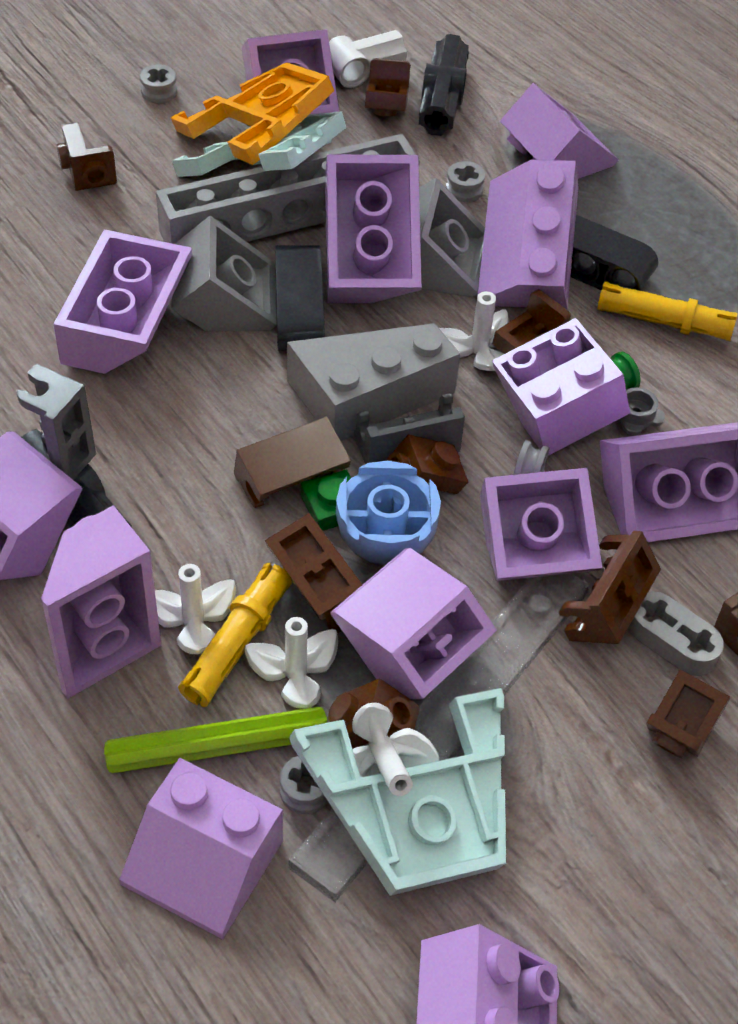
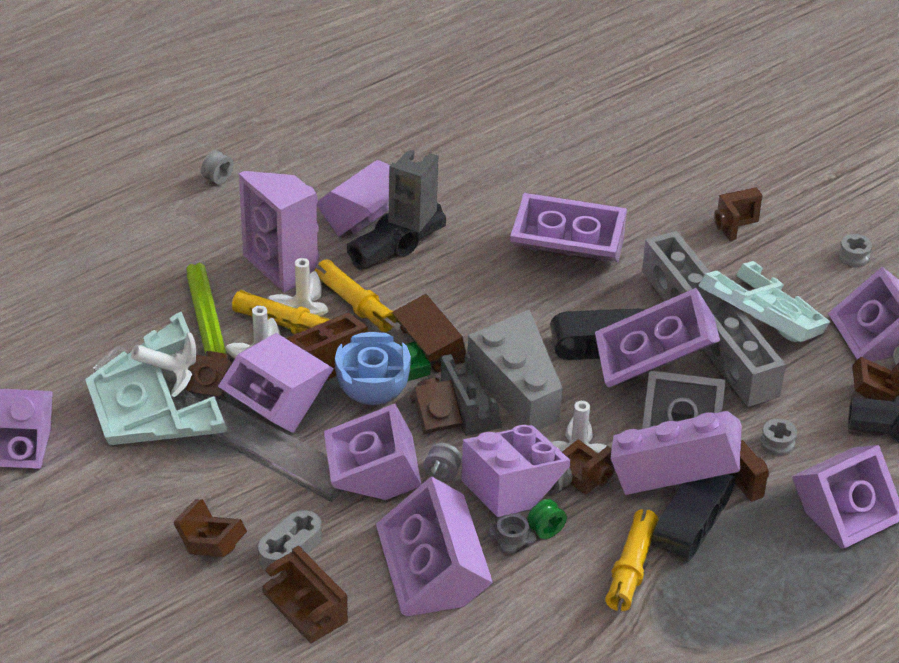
camera: 90 degrees right, 10 degrees down
lavender slope [119,758,283,940] -> none
light orange wing [170,62,334,165] -> none
light grey slope [171,216,277,331] -> none
reddish brown hinge [558,531,661,644] -> none
none -> yellow pin [315,259,396,332]

